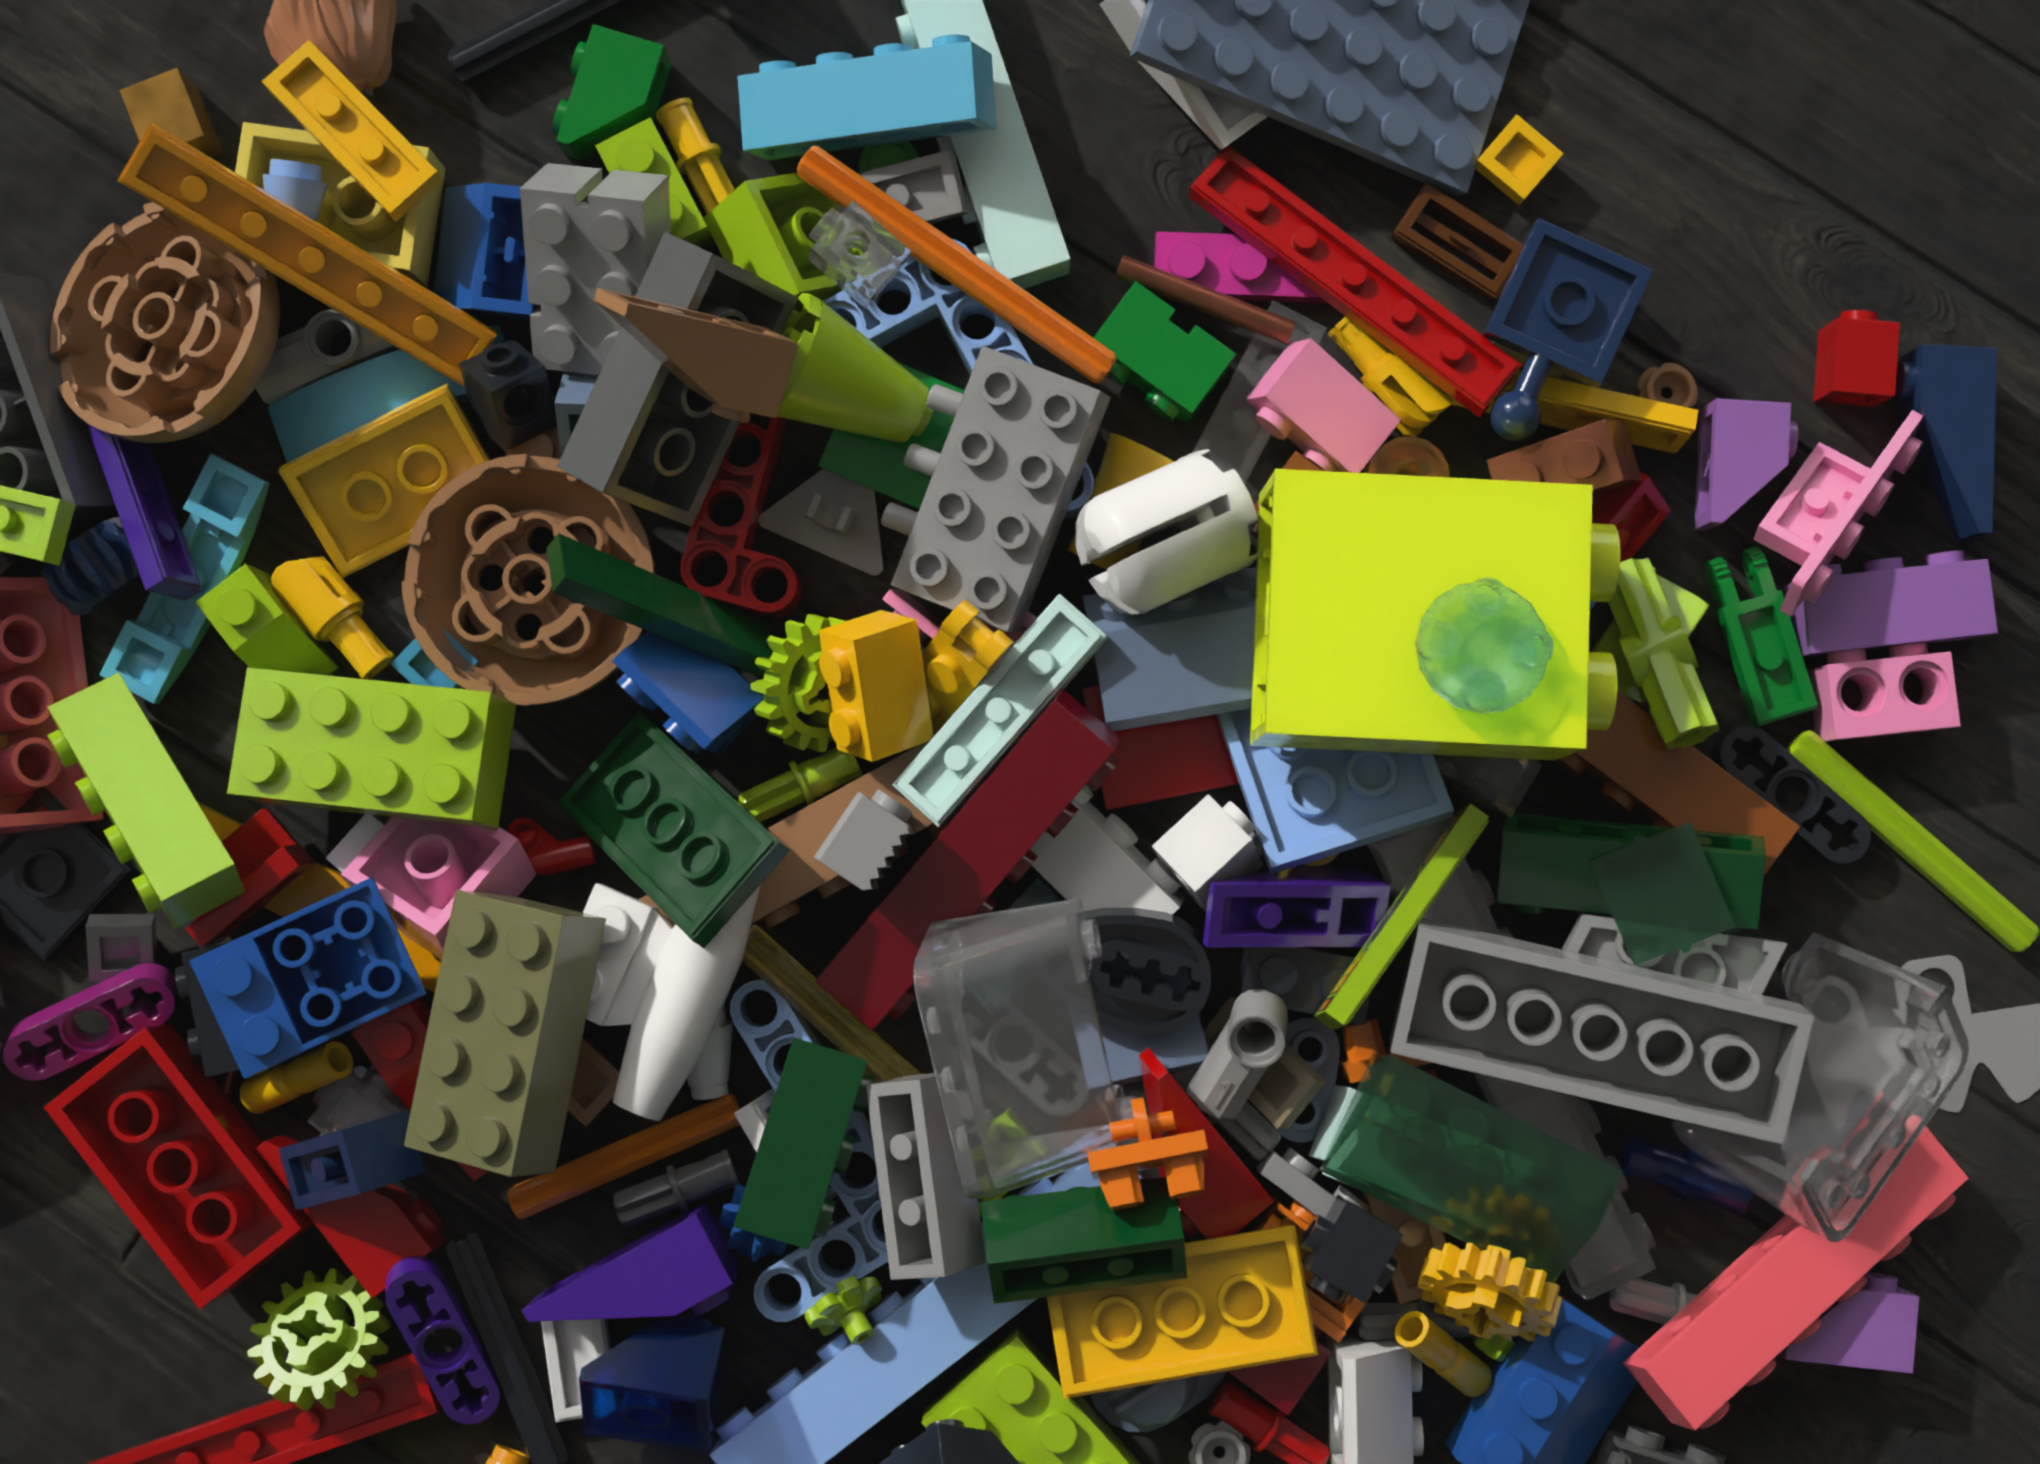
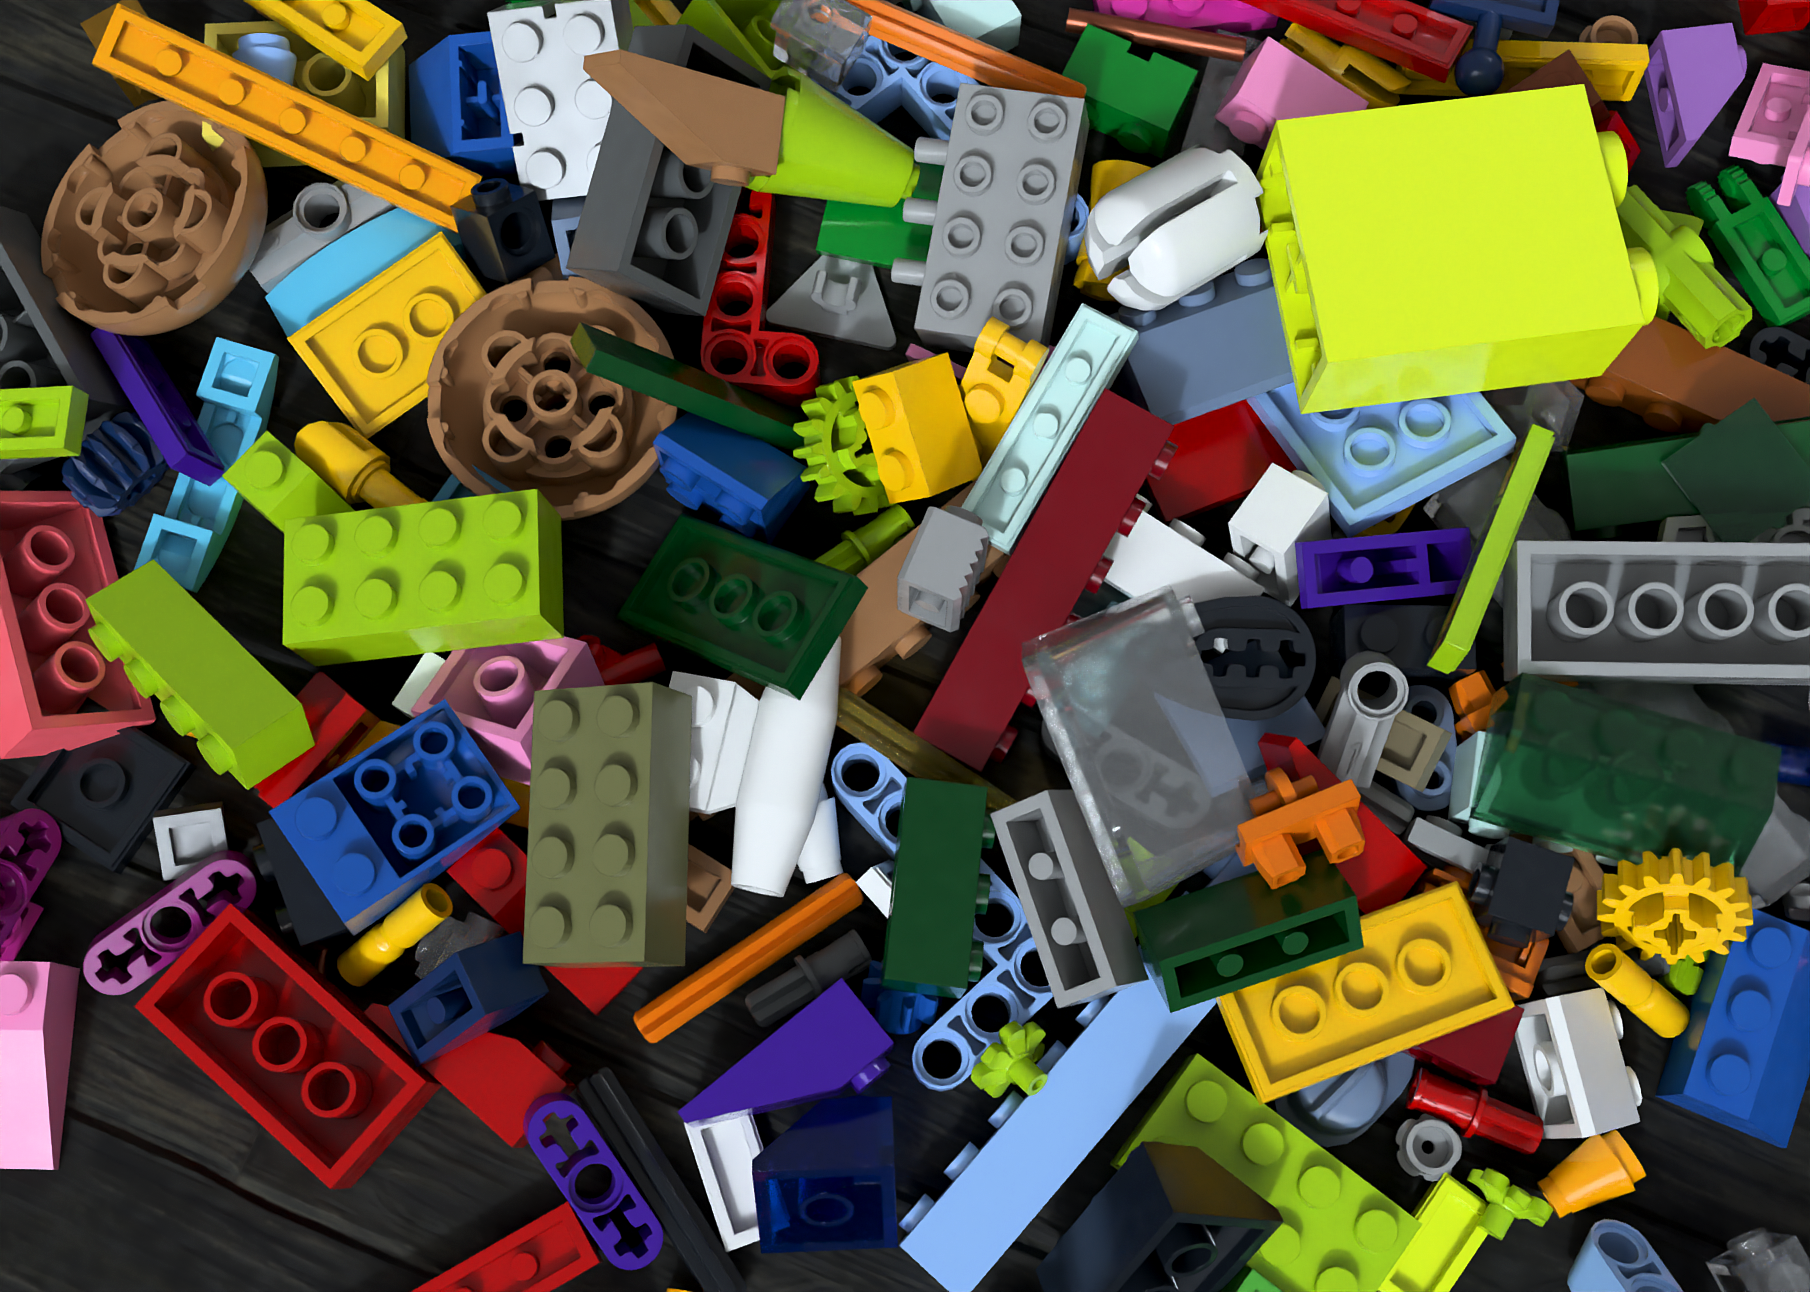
camera: 10 degrees left, 10 degrees down
lime gear [247,1268,391,1411] -> none
clear light blue dish [1415,577,1554,714] -> none

